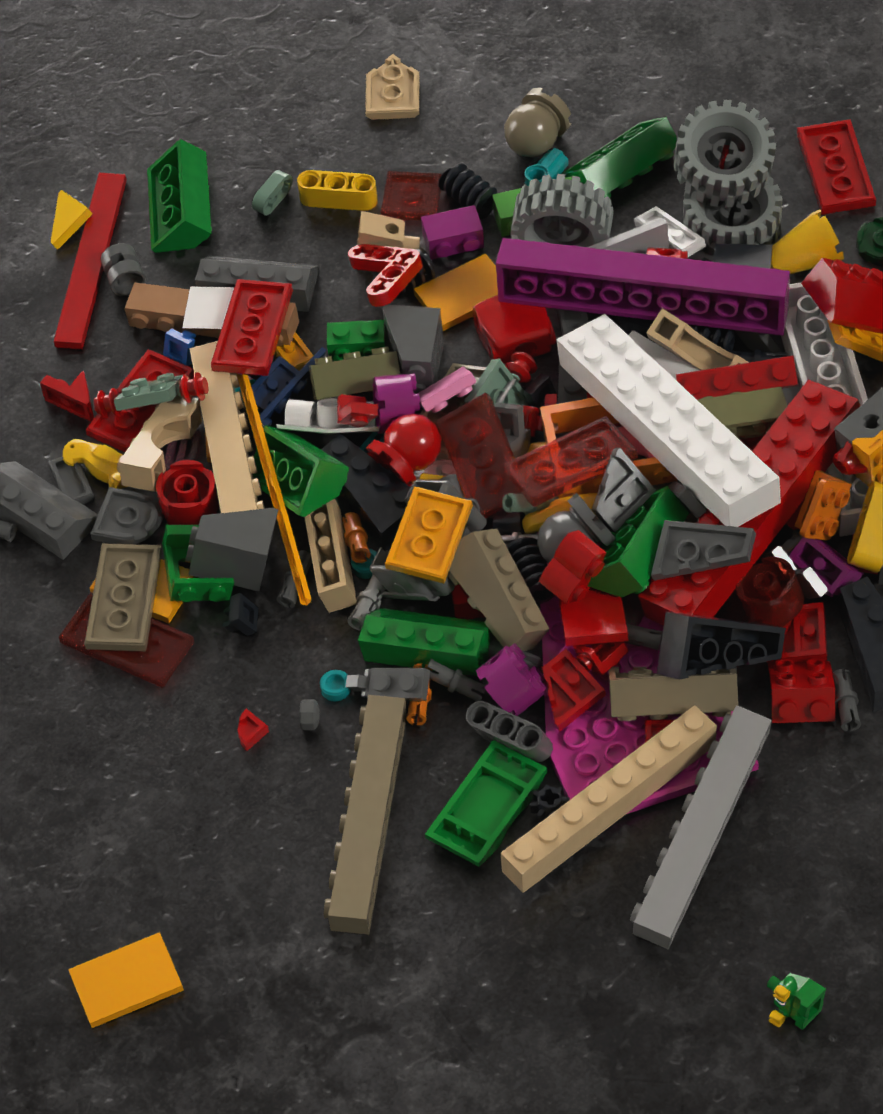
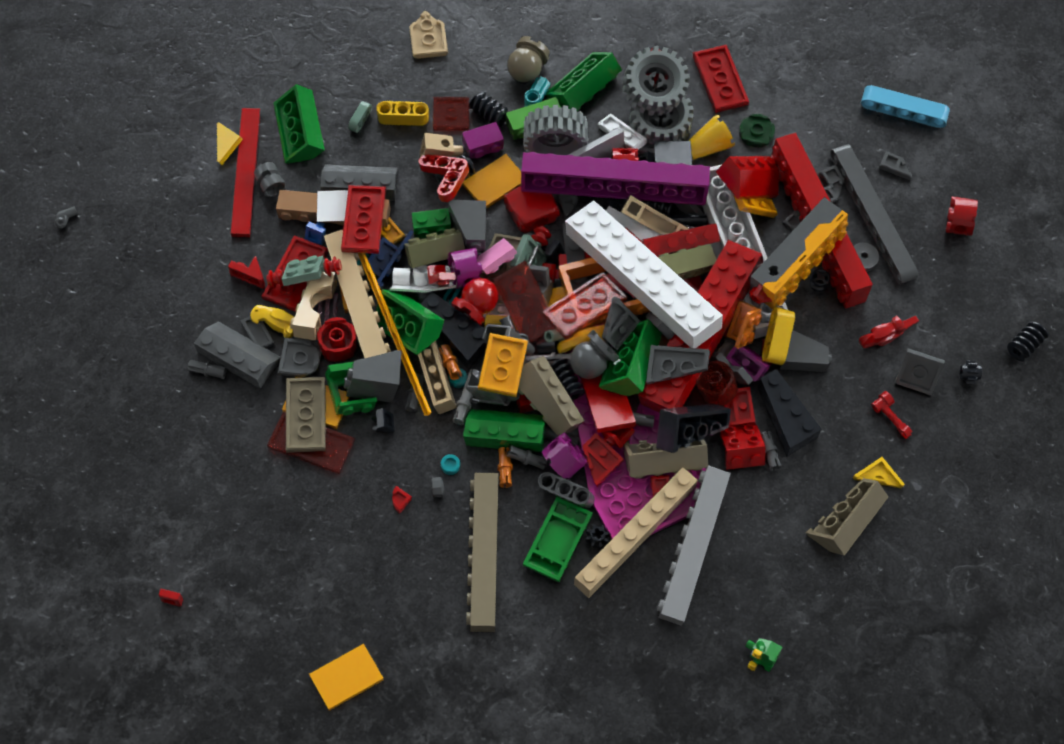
camera: 15 degrees left, 10 degrees up
dark grey hinge [346,668,430,701] -> none
red brick [539,530,606,604] -> none

